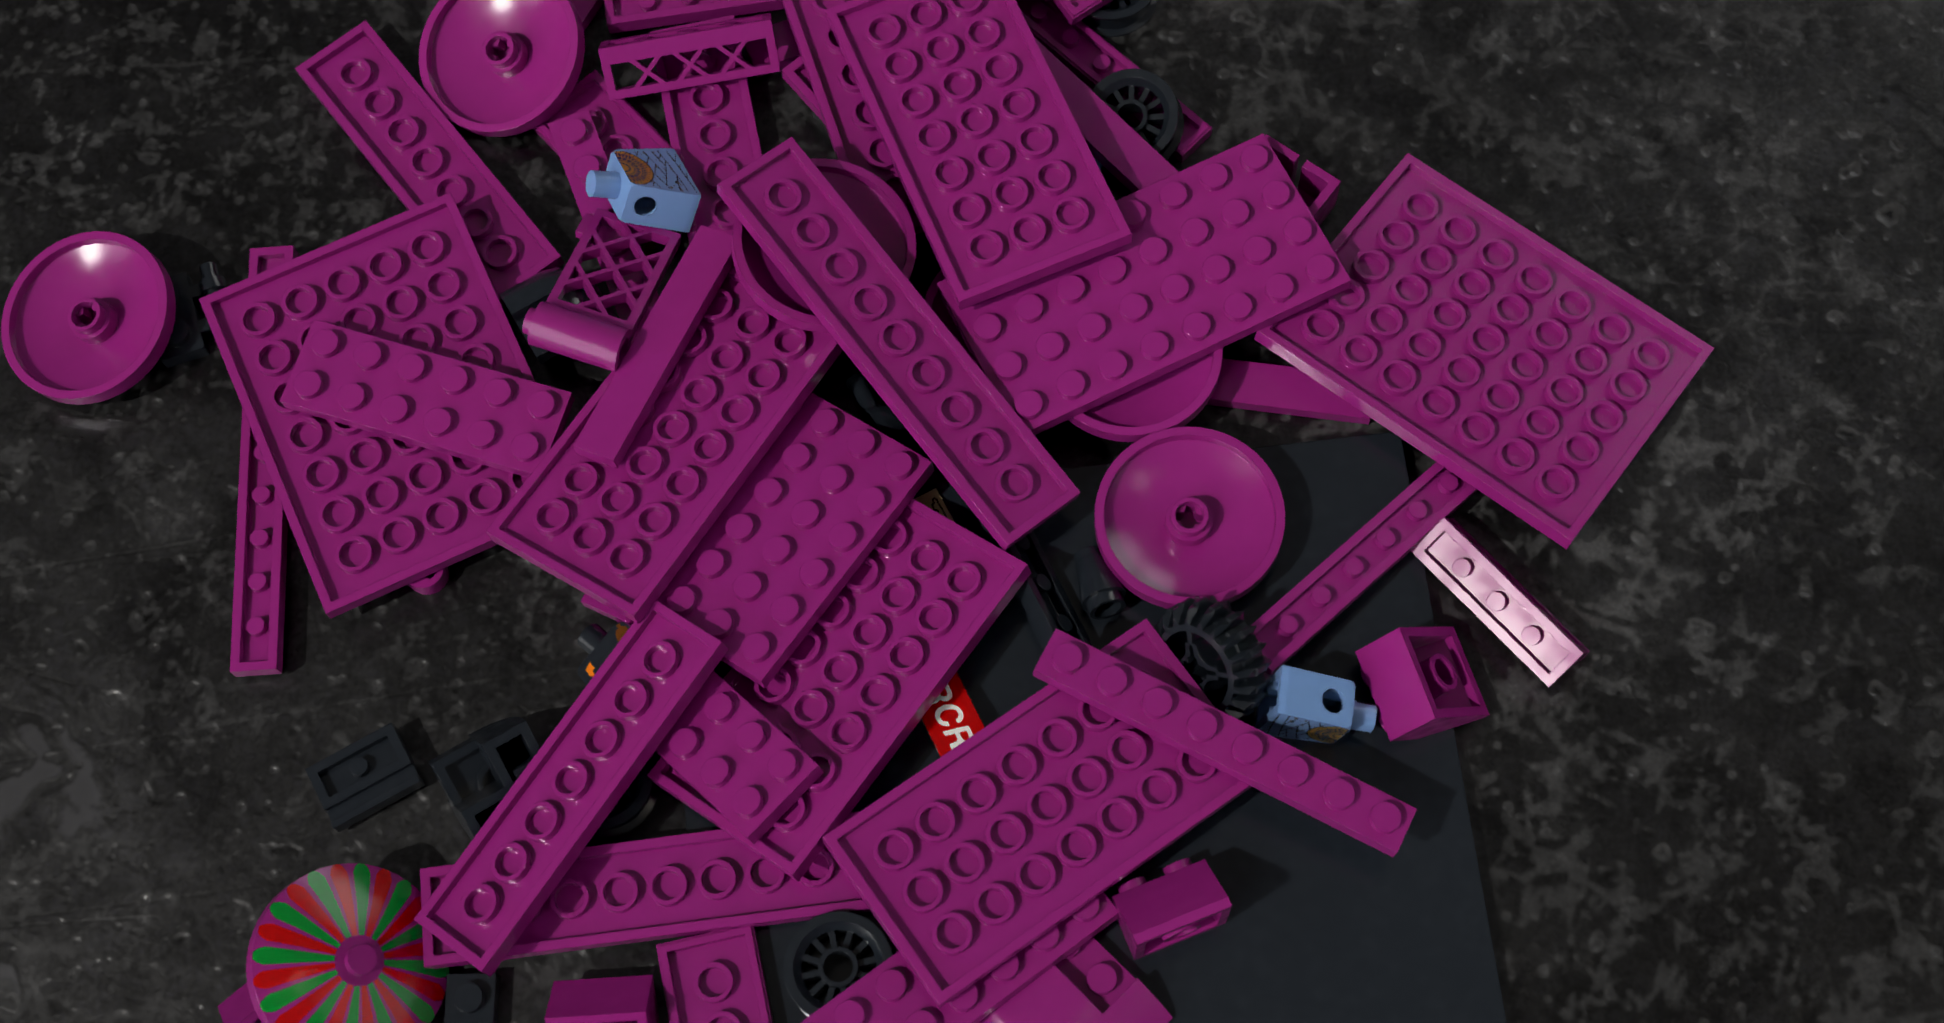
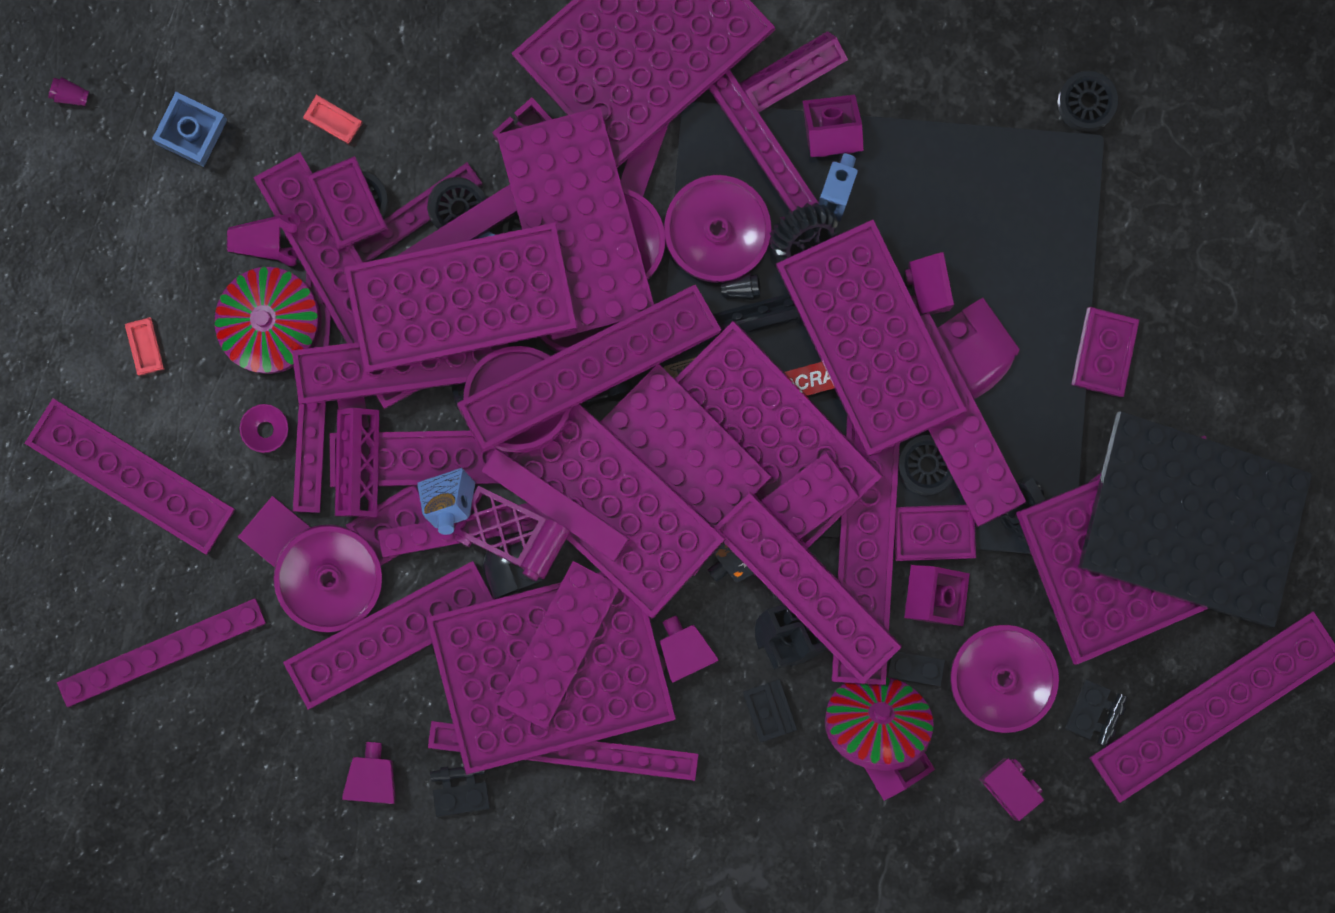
camera: 90 degrees left, 15 degrees up
magenta dish [1,231,176,405] -> none
magenta plate [1032,628,1417,857] -> none
none -> magenta torso [342,742,396,804]
none -> magenta torso [660,615,718,683]

